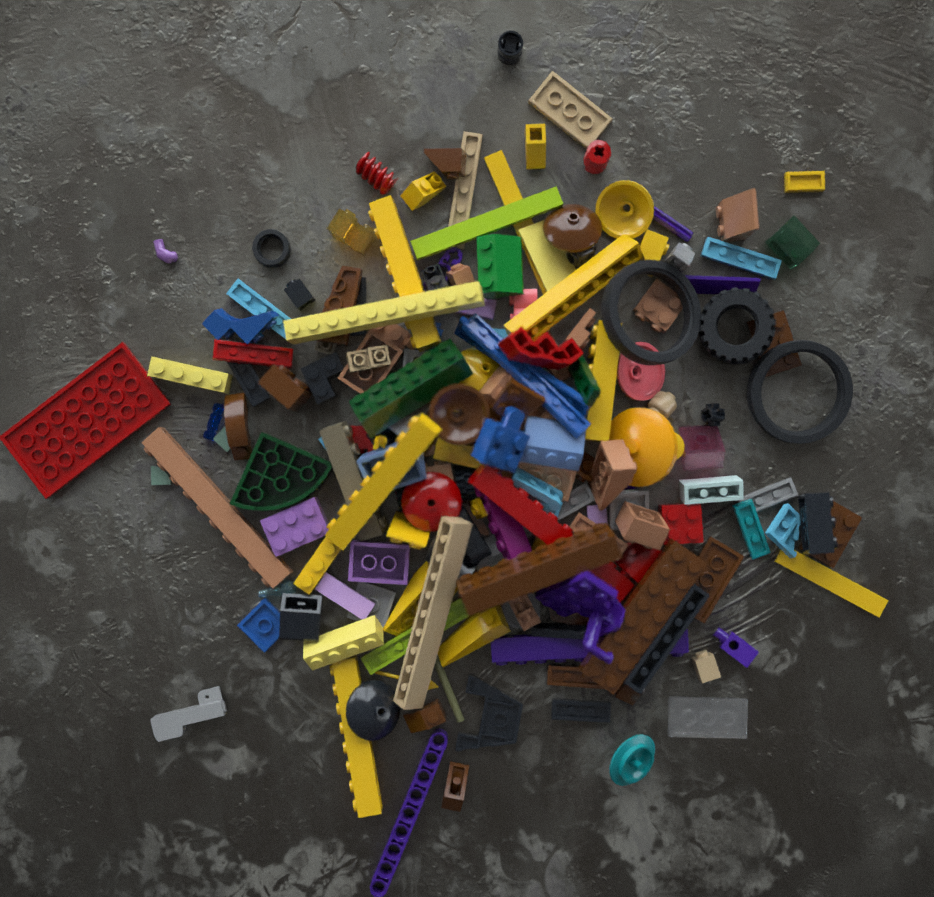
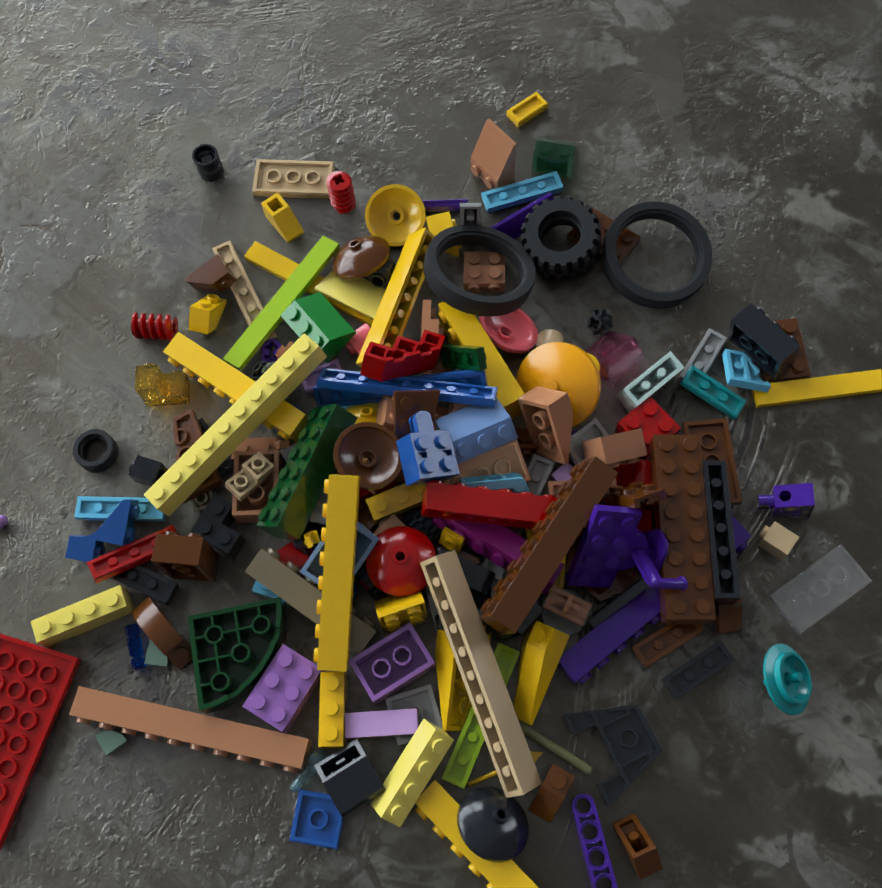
camera: 30 degrees left, 20 degrees down
none -> reddish brown wing [601,482,666,509]

